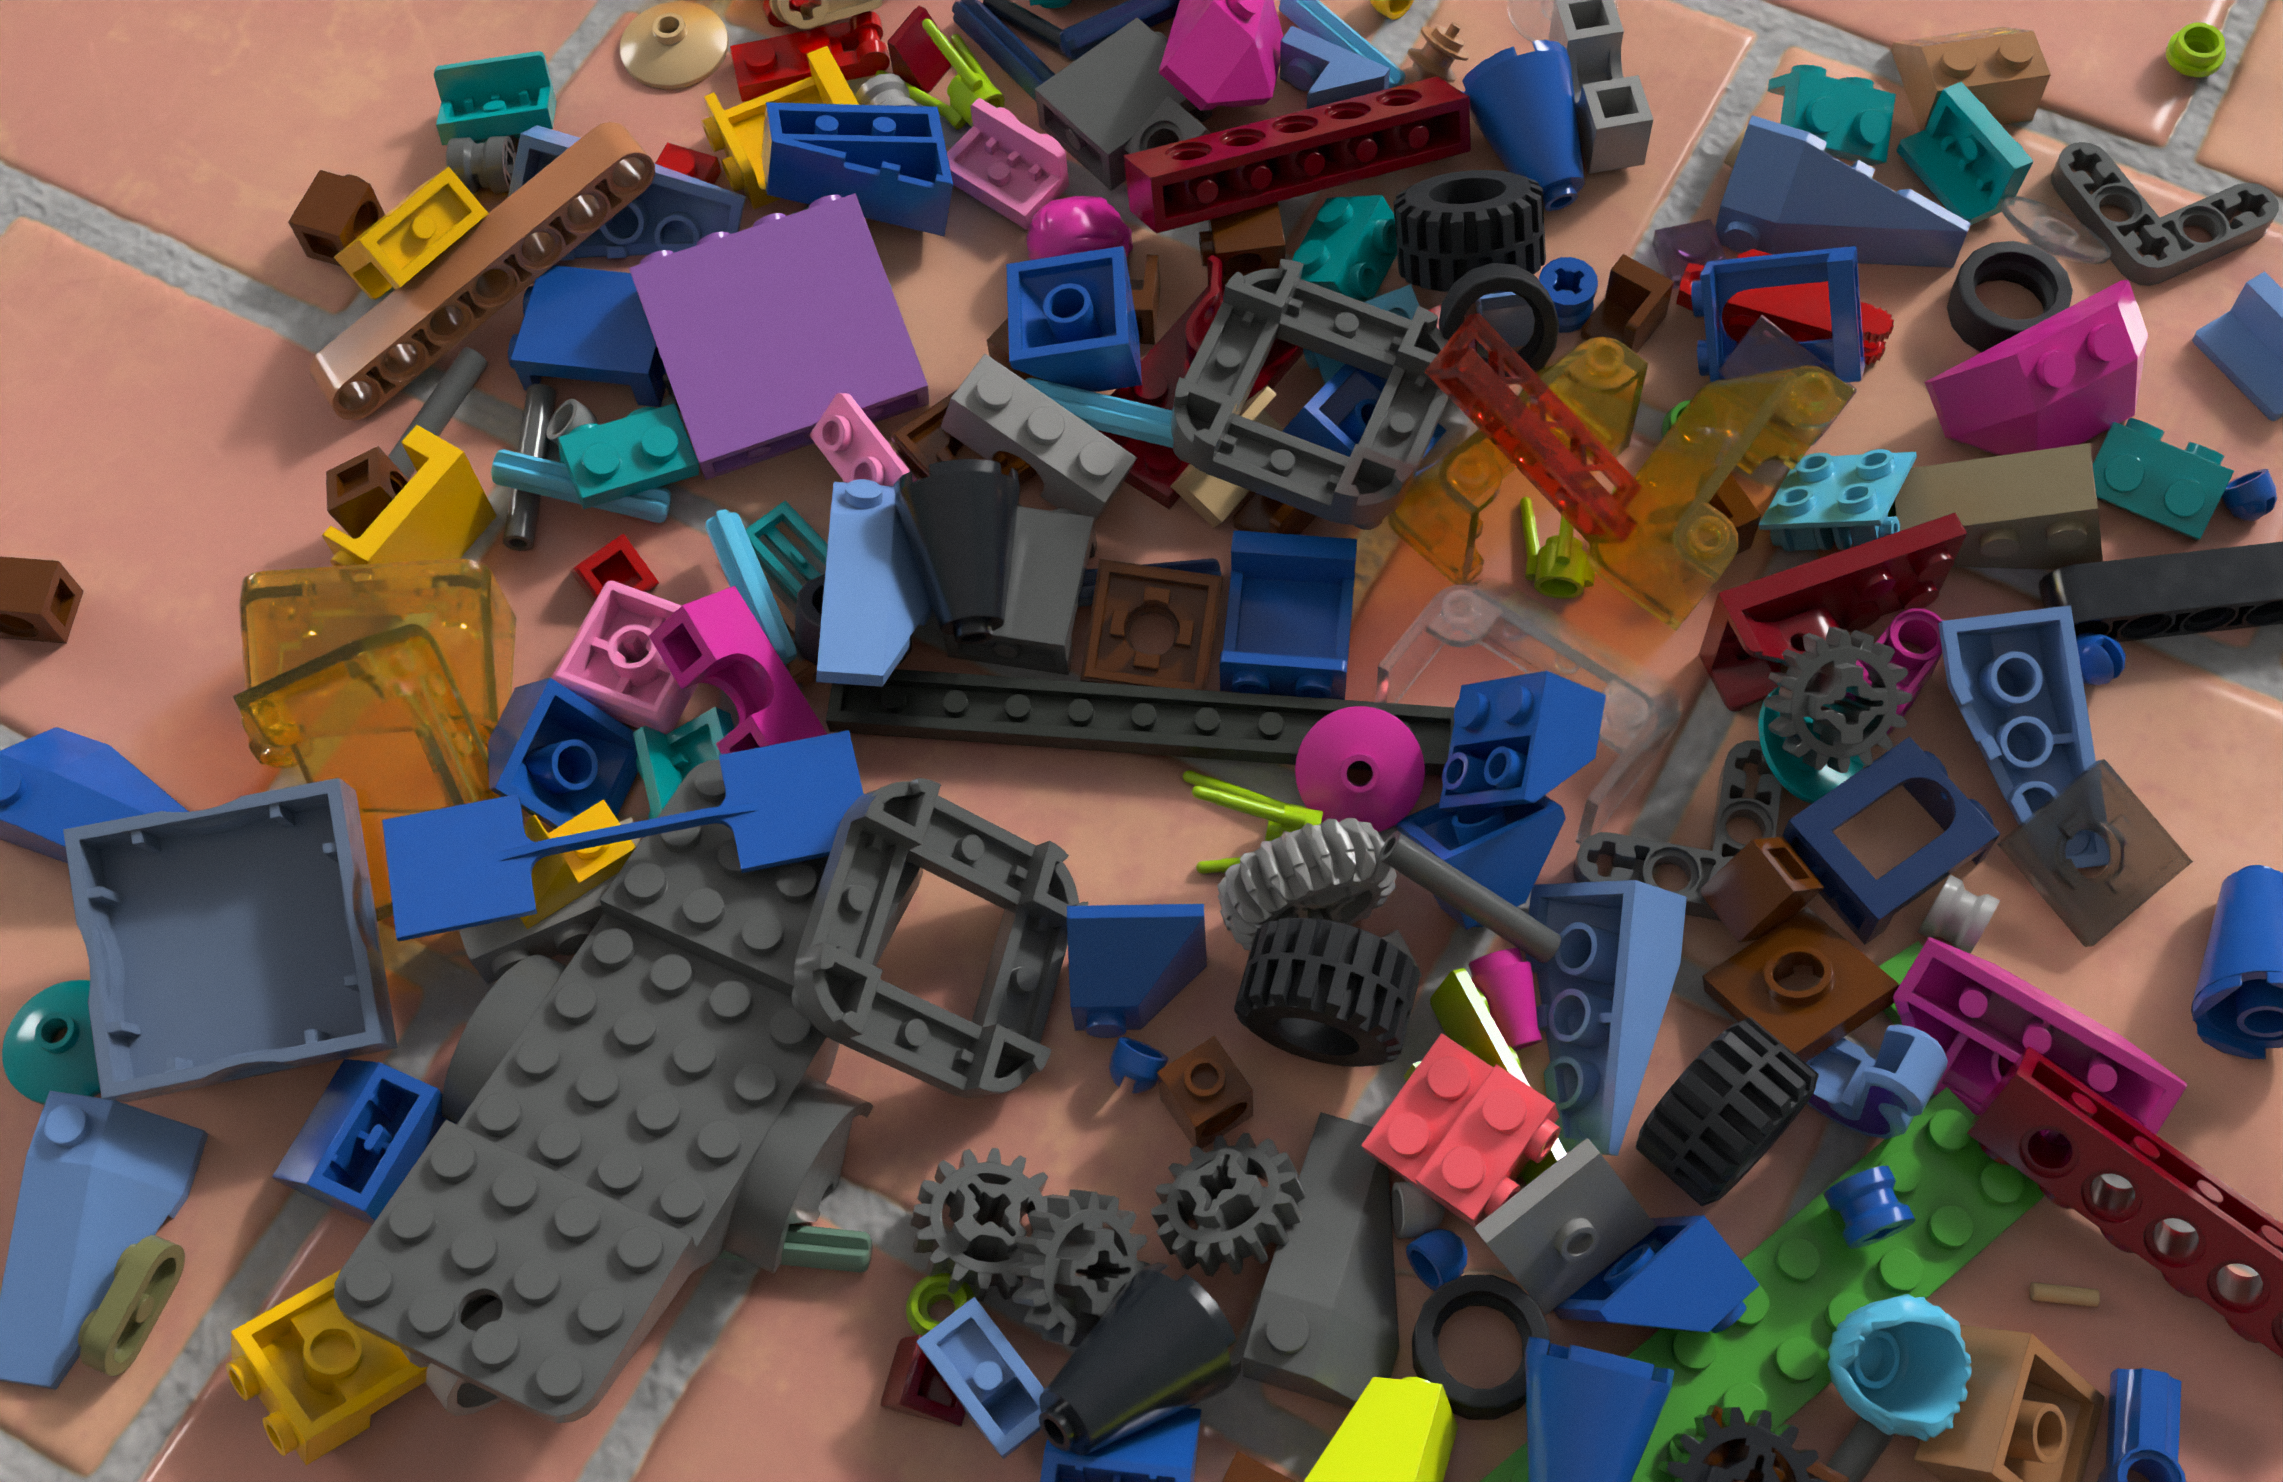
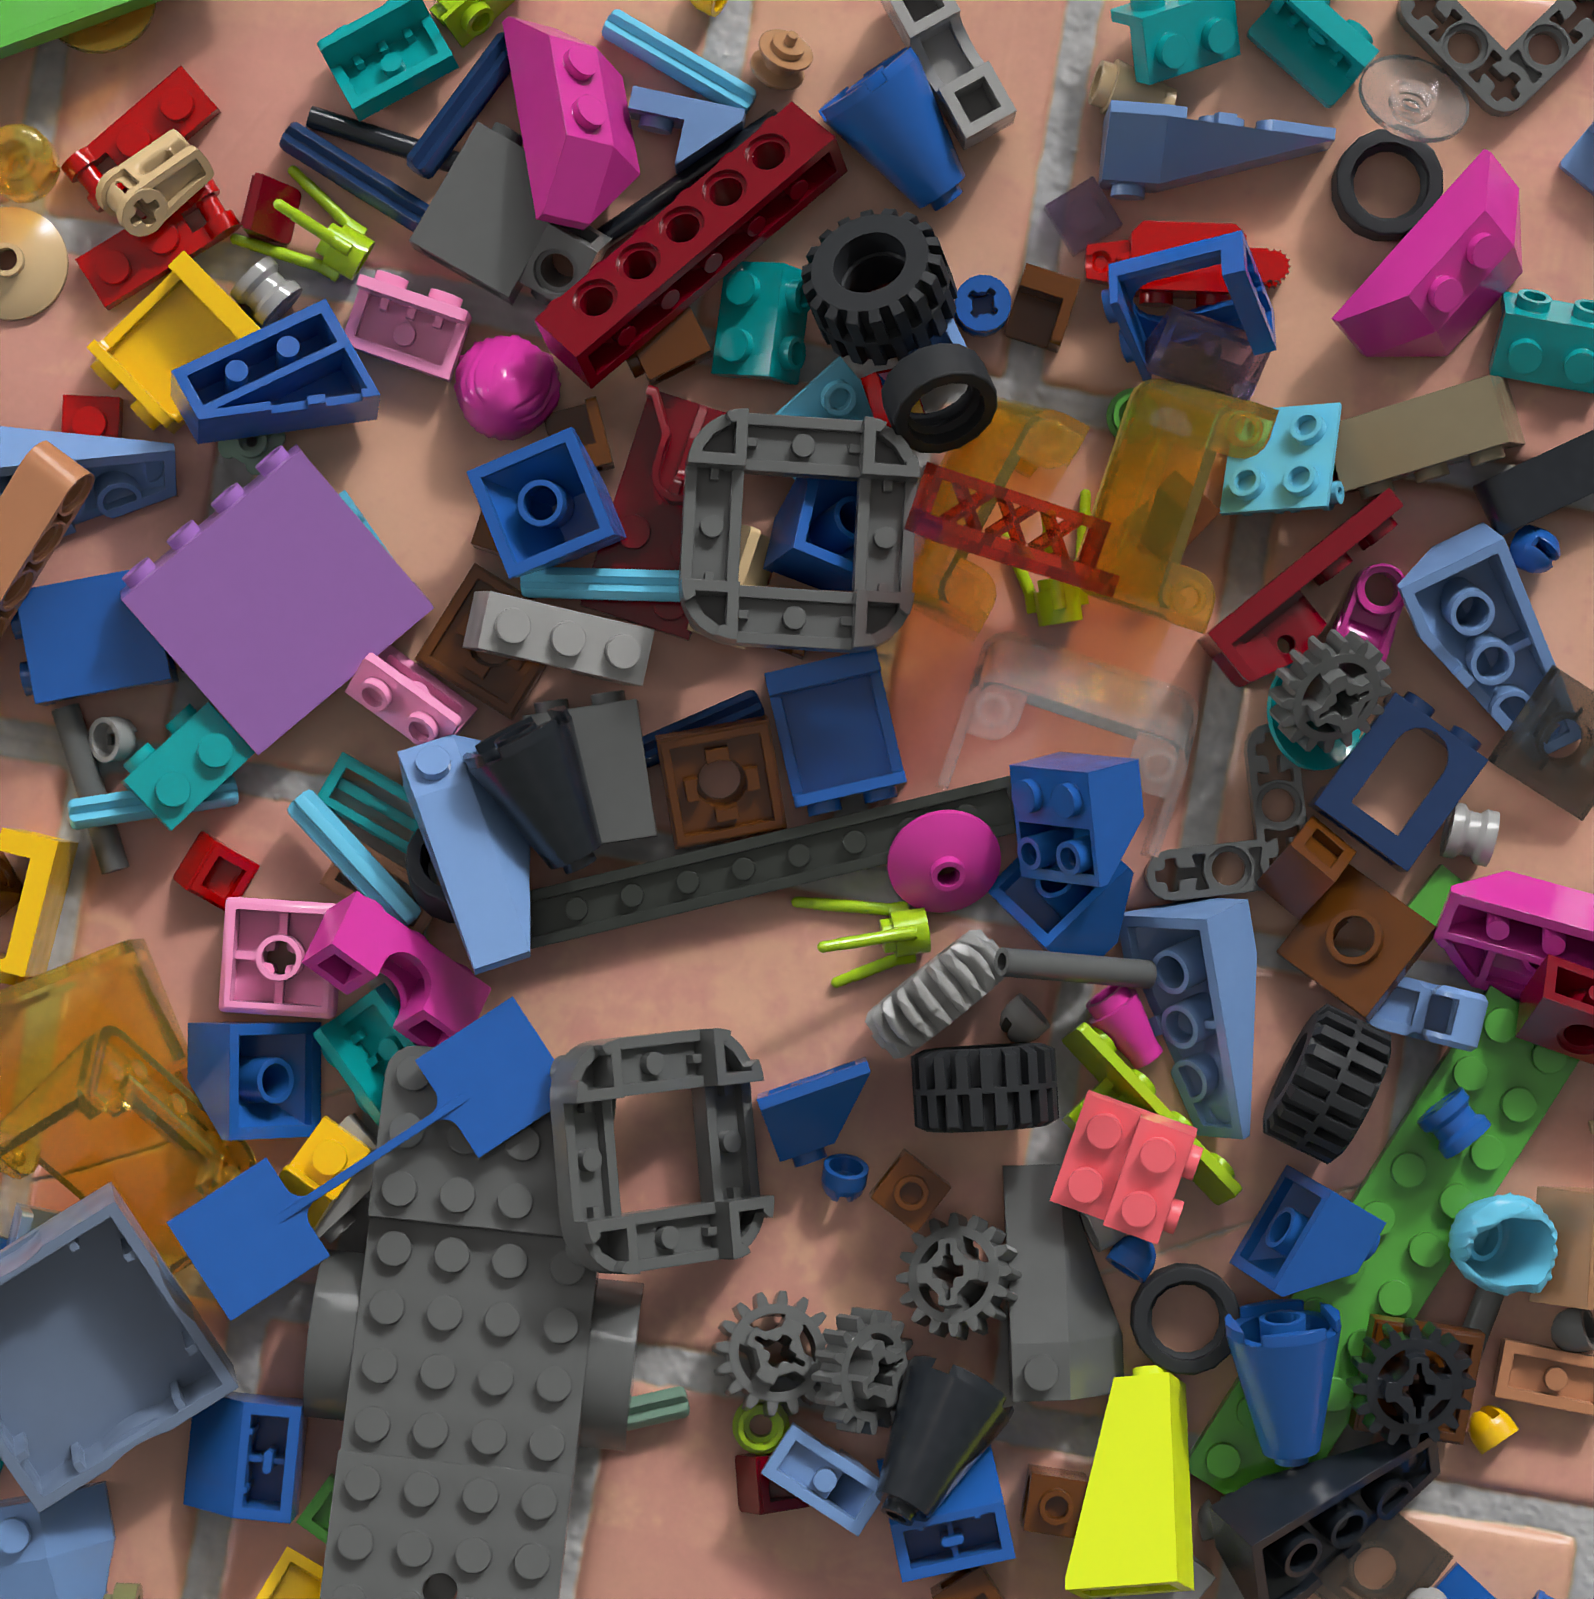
camera: 20 degrees left, 25 degrees up
light grey plate [1474,1138,1657,1315] -> none

